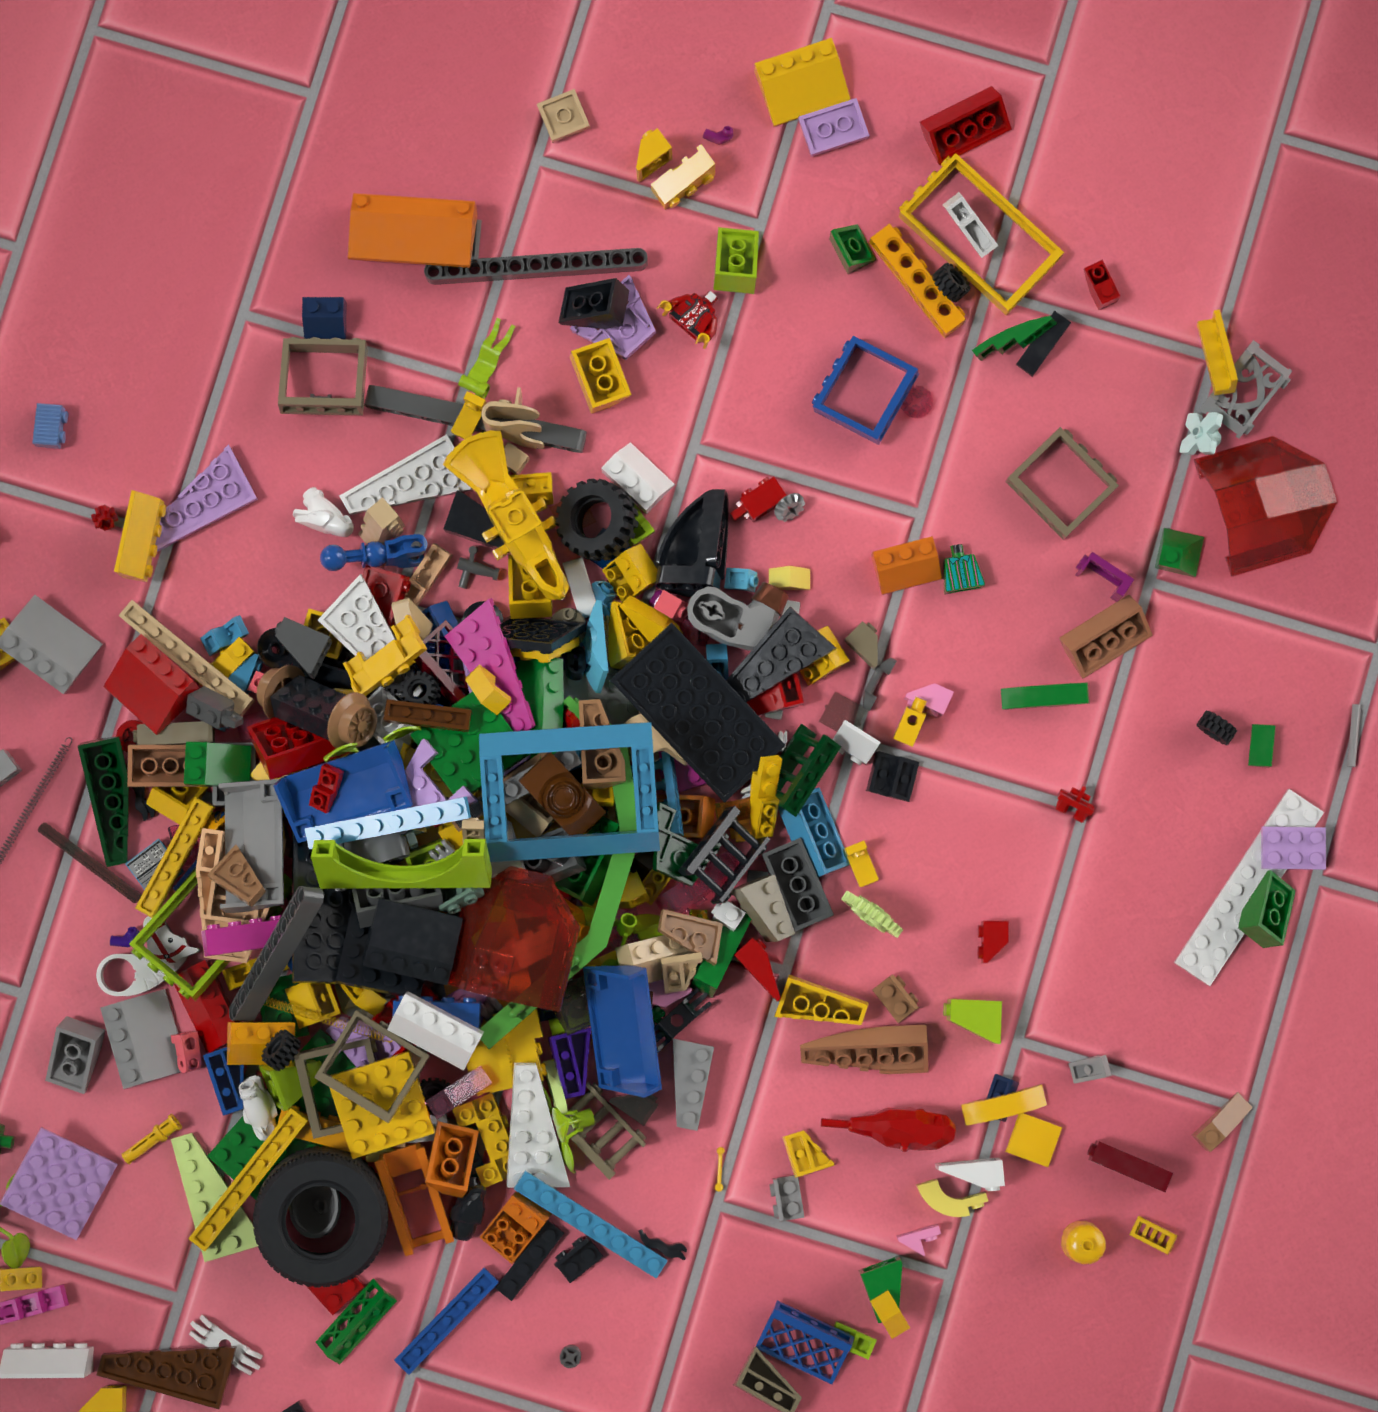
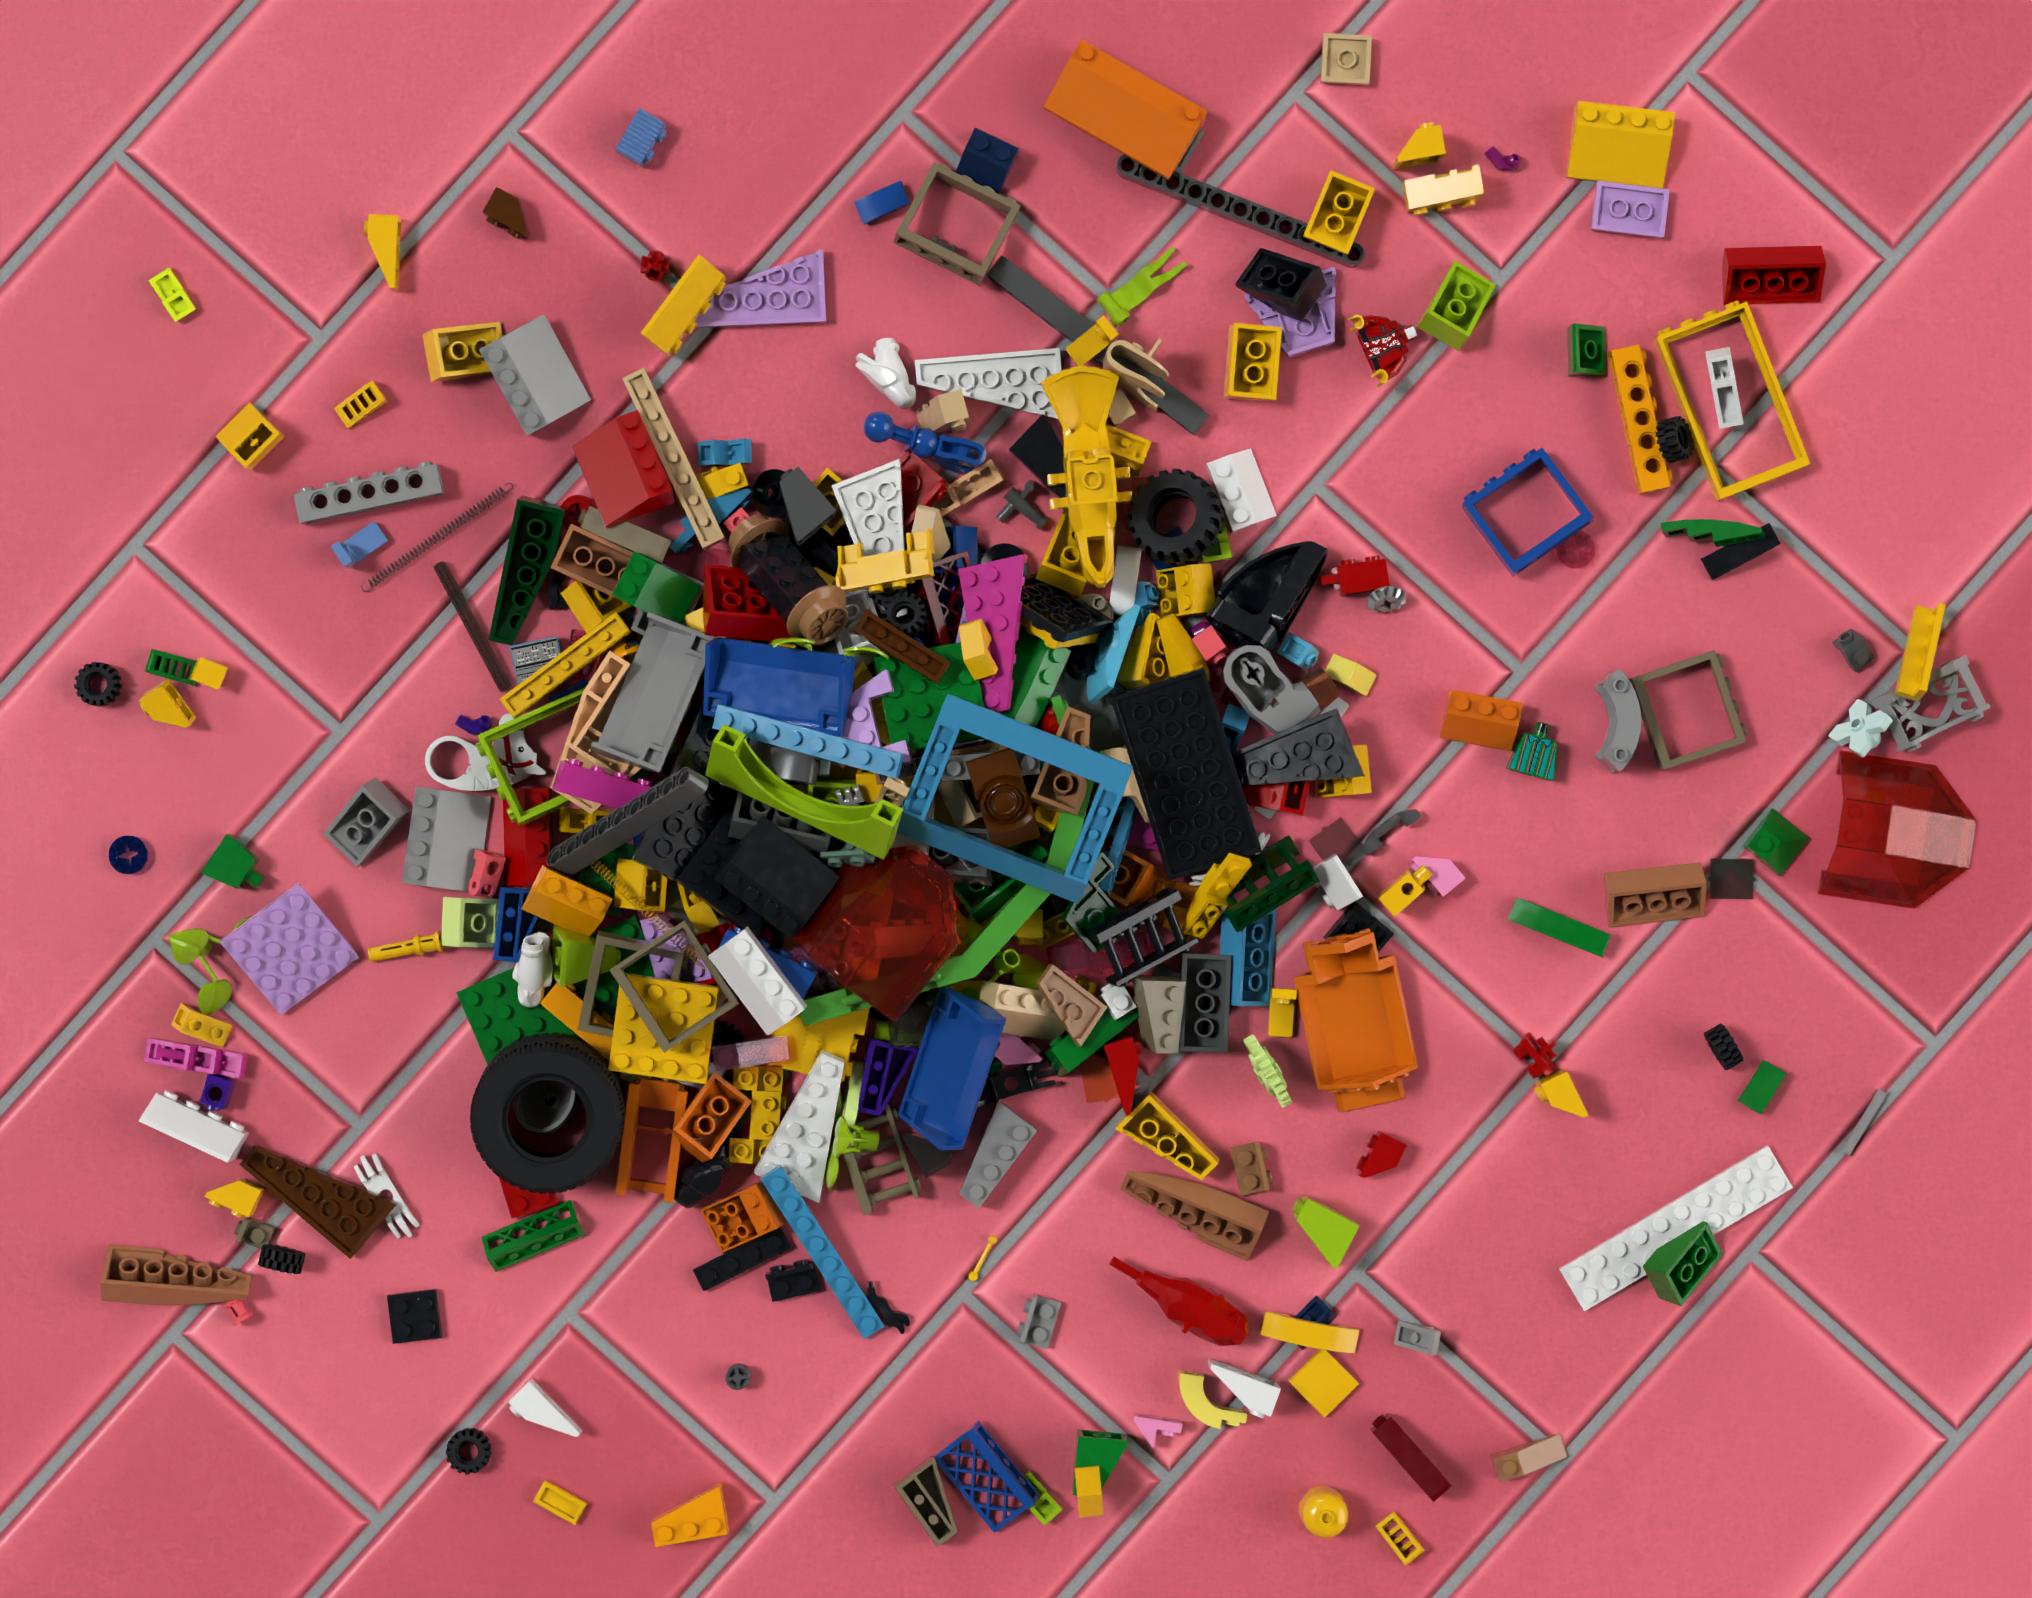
camera: 25 degrees right, 5 degrees up
yellowish green wing [171,1133,258,1262] -> none
dark grey hinge [186,686,243,729] -> none
yellow plate [188,1106,309,1252] -> none
medium nougat wing [207,845,266,907] -> none
black tyre [261,1029,301,1071] -> none
red slope [309,763,344,814] -> none
blue plate [394,1267,499,1375] -> none
tan wing [661,952,702,993] -> none
yellow wing [782,1130,834,1178] -> none
dark tan slope [844,621,878,670] -> none
magenta window [1076,552,1134,602] -> none
red slope [1084,259,1120,310] -> none
lavender plate [1261,826,1326,870] -> none
none -> dark purple brick [200,1074,236,1112]
none -> yellowish green slope [441,897,498,948]
none -> blue slope [854,181,911,224]
none -> clear orange piece [1080,1055,1119,1103]
none -> orange panel [1294,928,1418,1112]
none -> yellow slope [1303,170,1375,255]
none -> yellow slope [1534,1069,1589,1118]
none -> light grey fence [1594,669,1641,773]
none -> clear smoke piece [1708,859,1756,899]
none -> dark grey bracket [1832,629,1875,672]

